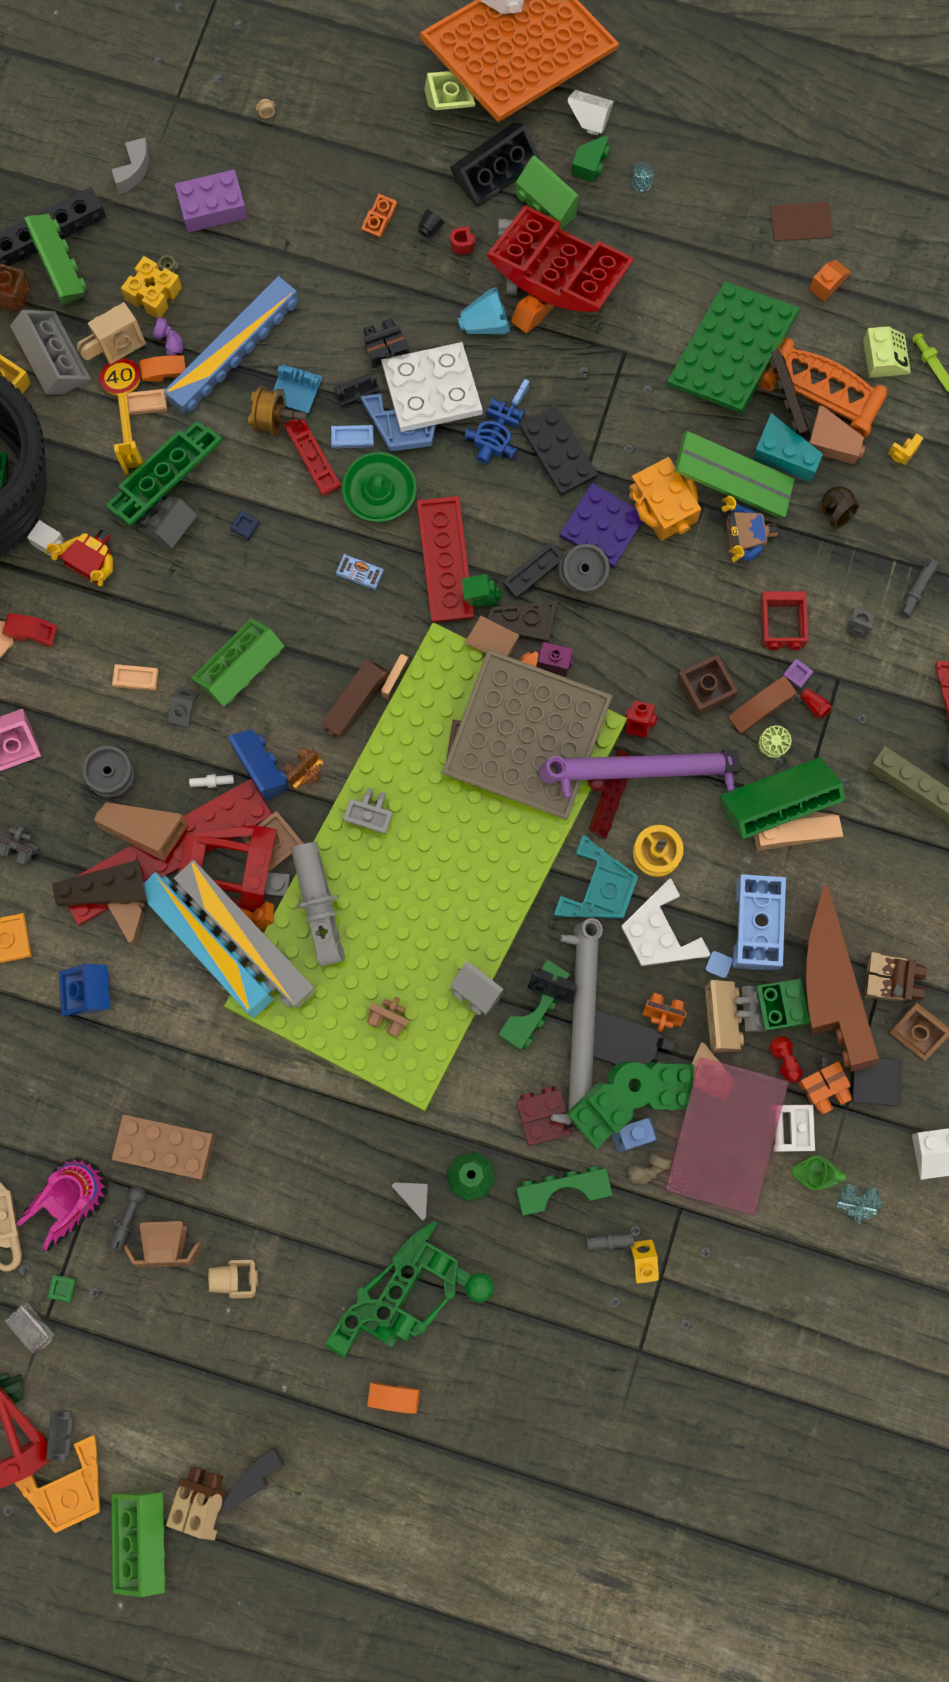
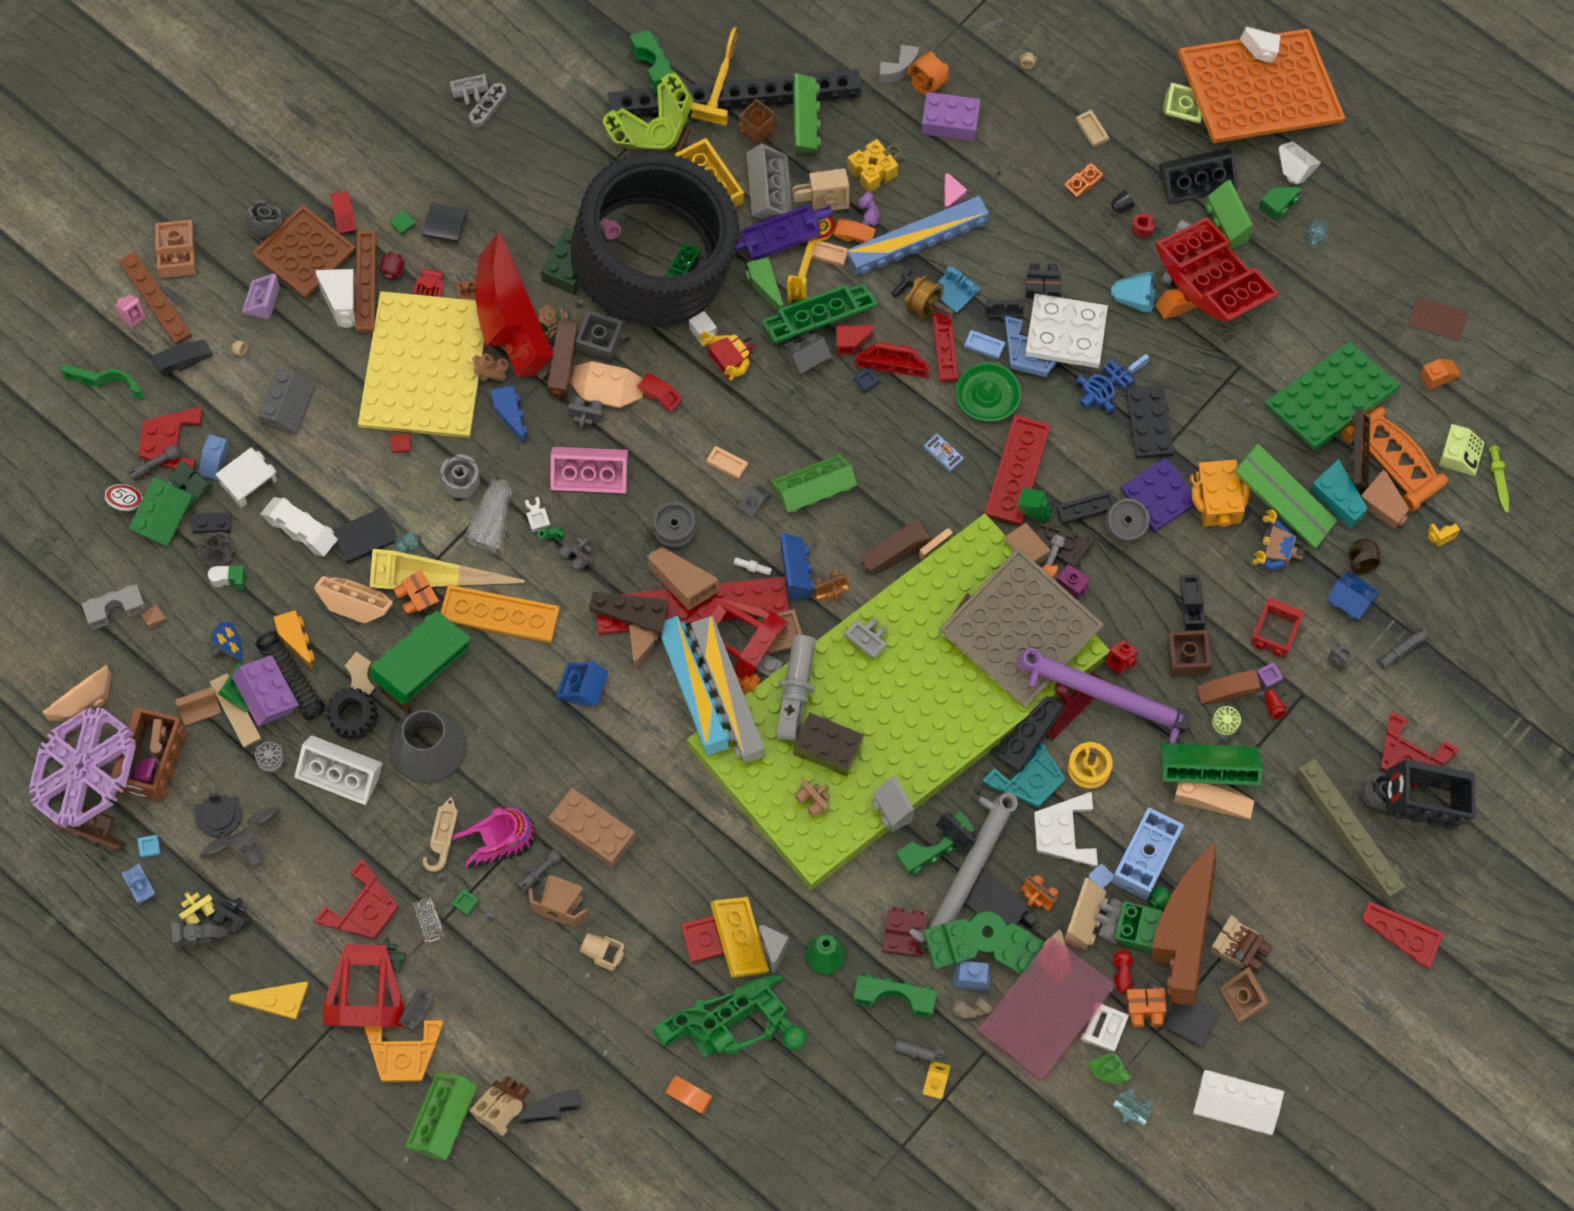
camera: 25 degrees right, 10 degrees down
none -> red plate [681,916,725,964]
none -> yellow plate [710,897,769,978]
none -> dark purple plate [735,204,834,261]
none -> bright green slope [745,257,783,312]
none -> dark brown brick [793,712,864,776]
none -> red slope [836,324,874,355]
none -> red wedge [855,341,930,378]
none -> black bar [891,267,920,298]
none -> orange brick [907,51,949,95]
none -> bright pink slope [944,174,967,210]
none -> black wing [990,696,1065,772]
none -> light grey bar [1044,534,1065,565]
none -> tan tile [1075,110,1109,148]
none -> green cone [1148,885,1171,911]
none -> black slope [1180,575,1205,631]
none -> blue slope [1327,571,1380,620]

